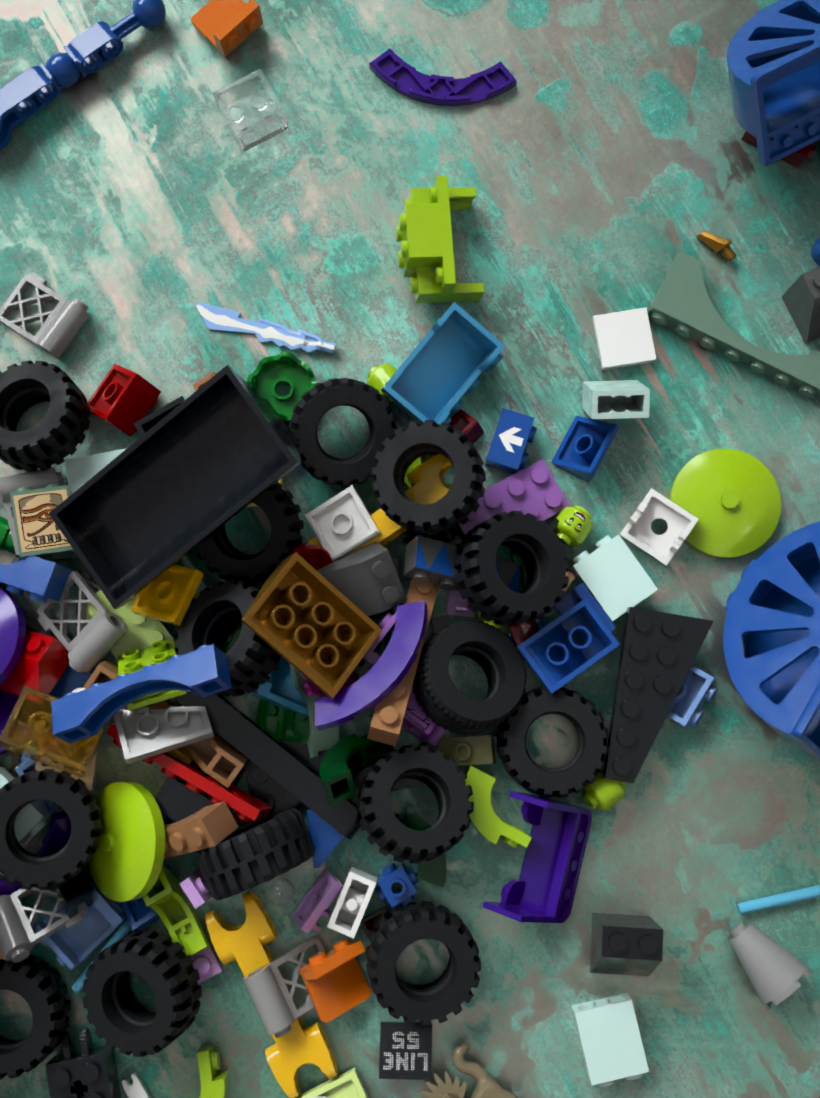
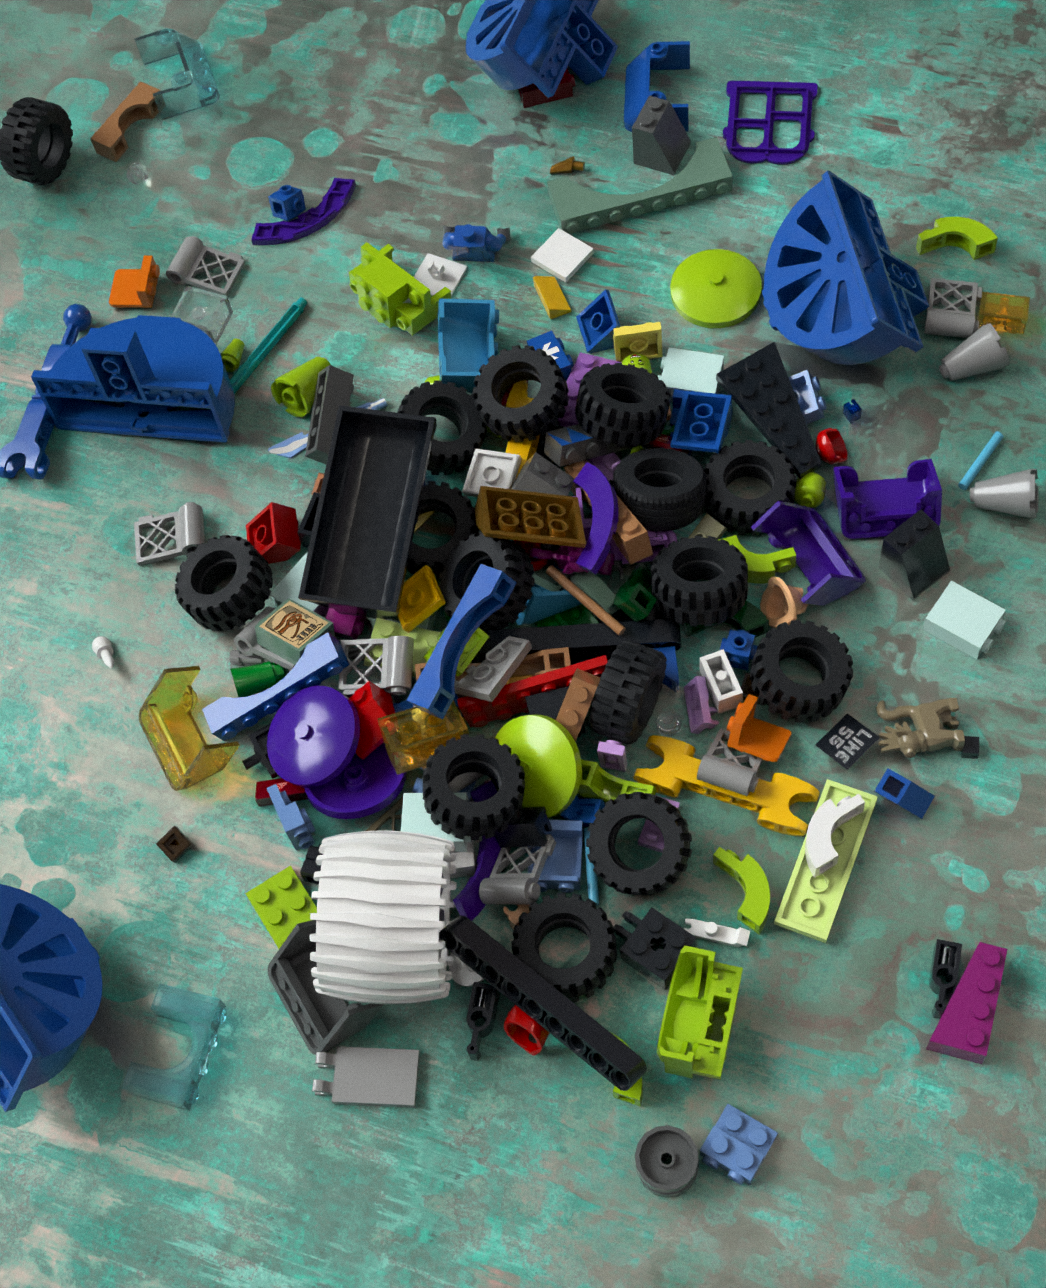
camera: 35 degrees left, 20 degrees down
light aqua brick [582,380,650,419] -> none
white piece [620,488,699,566] -> none
none -> blue piece [31,315,235,442]
none -> light grey piece [166,236,245,298]
none -> teal piece [205,297,308,410]
none -> lime cone [220,338,245,372]
none -> blue brick [268,185,306,221]
none -> lime cone [271,357,331,417]
none -> dark grey brick [305,365,354,464]
none -> white piece [414,253,468,296]
none -> blue torso [443,224,511,262]
none -> yellow slope [533,276,571,320]
none -> medium nougat bar [546,565,626,636]
none -> light yellow plate [613,322,662,362]
none -> light nougat helmet [760,577,808,628]
none -> red hair [815,428,848,465]
none -> dark purple windscreen [833,459,942,539]
none -> clear blue piece [843,399,862,424]

